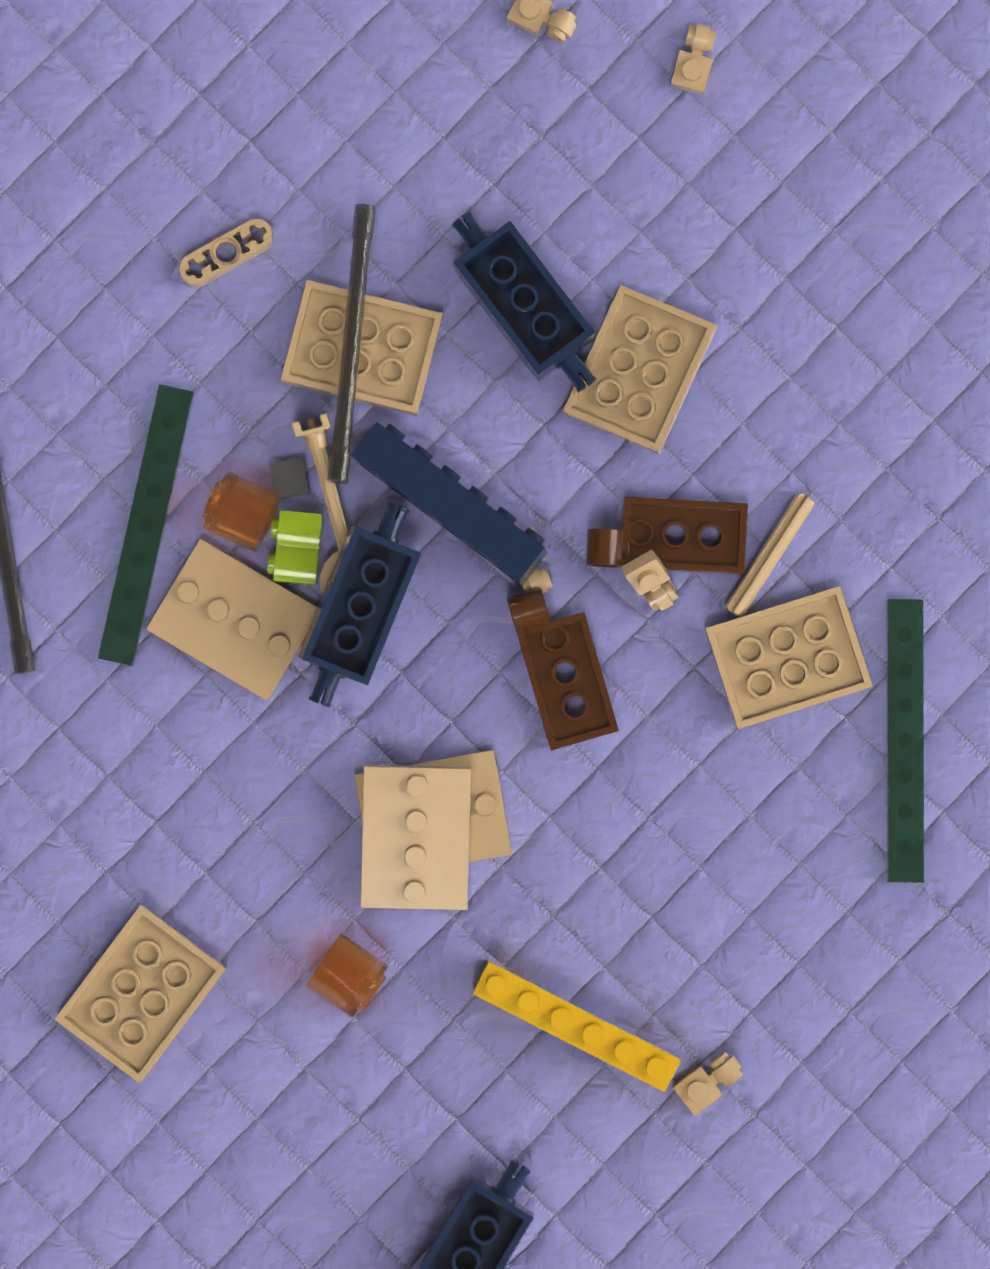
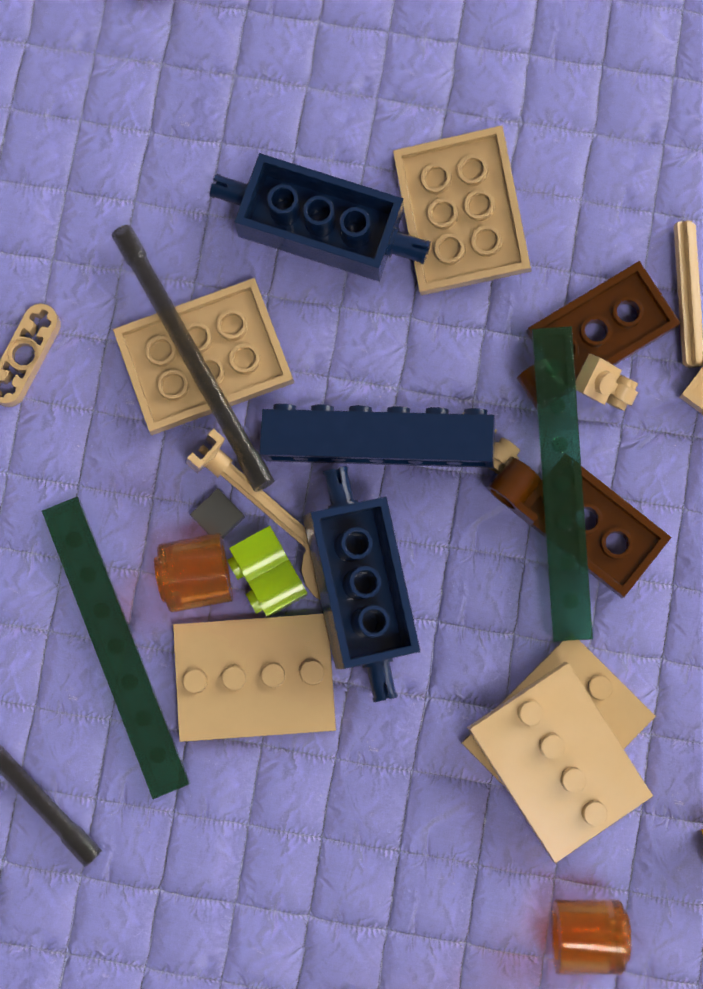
camera: 30 degrees left, 5 degrees down
none -> clear green tile [532,326,593,641]

